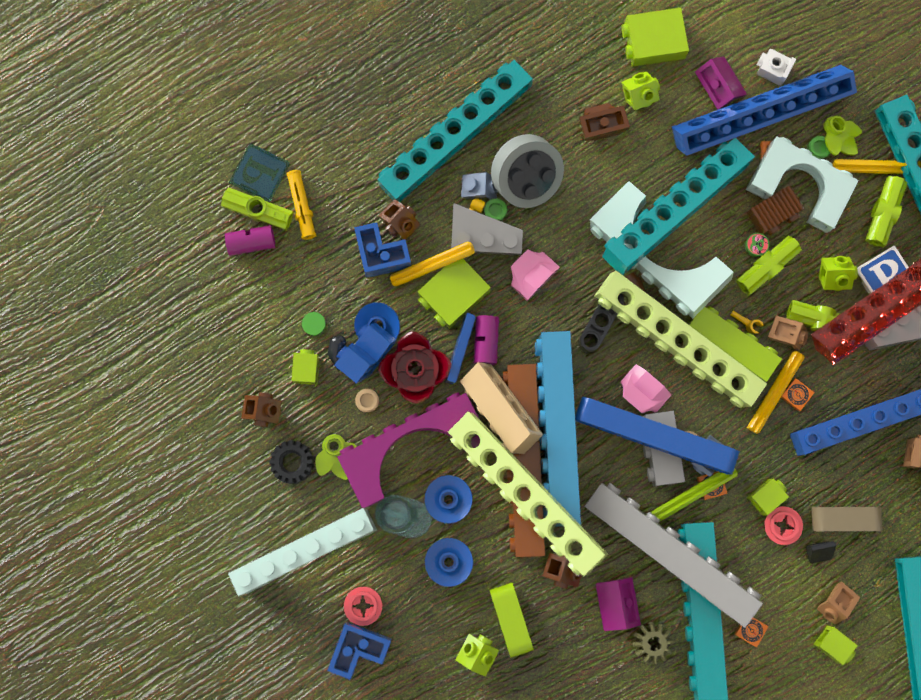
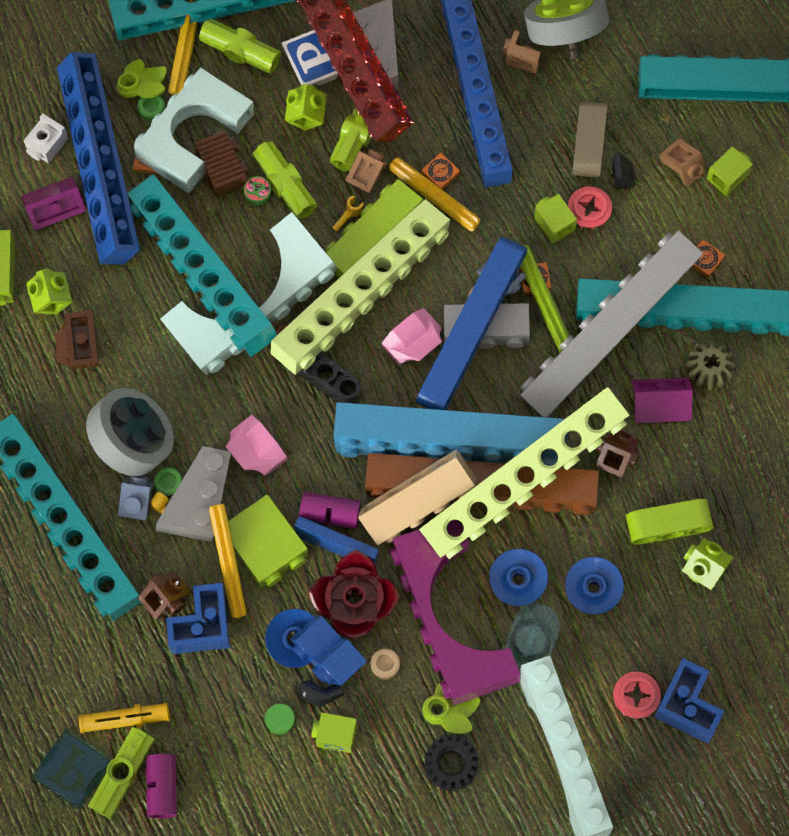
camera: 80 degrees left, 10 degrees down
reddish brown brick [241,392,282,428] -> none

